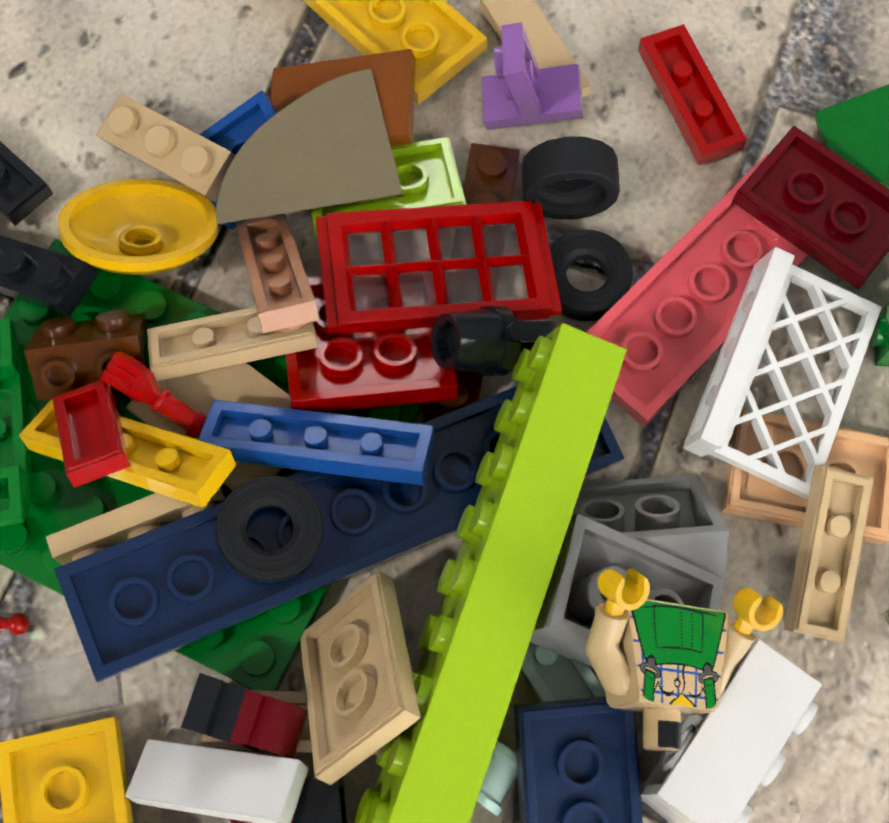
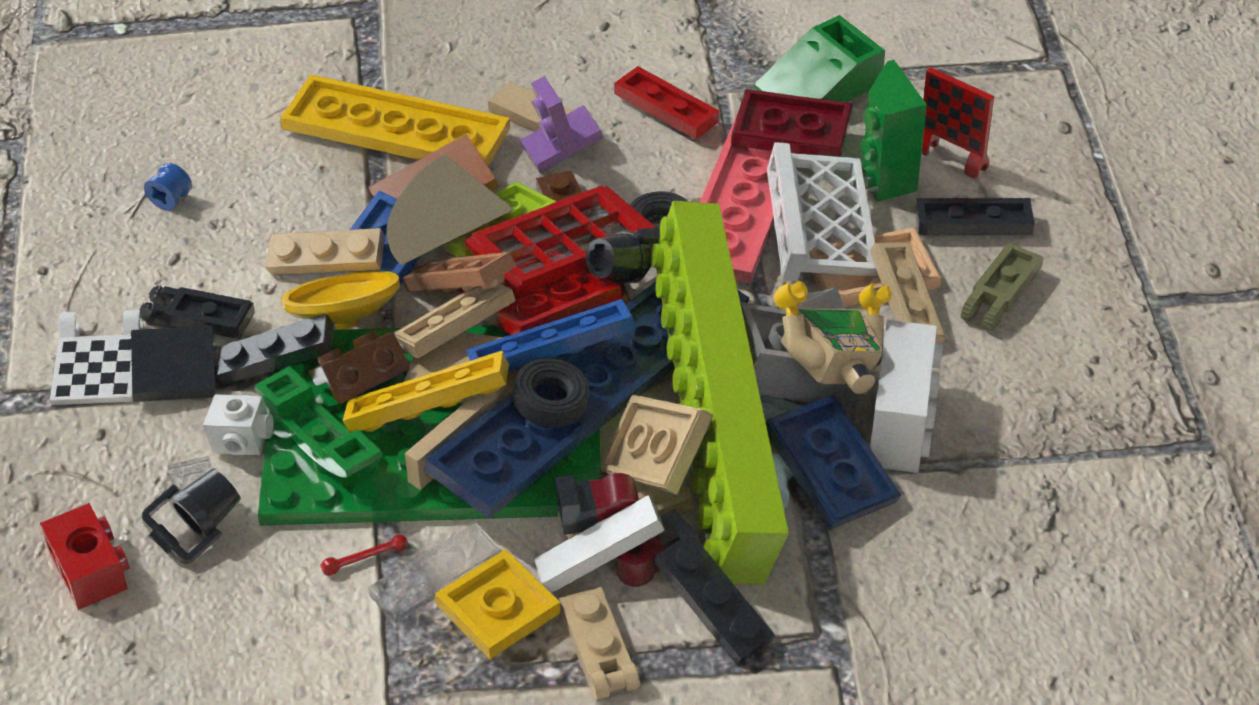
camera: 25 degrees left, 25 degrees down
red tile [52,380,131,488] -> none
red piece [100,351,207,438] -> none
black tyre [522,136,620,220] -> none

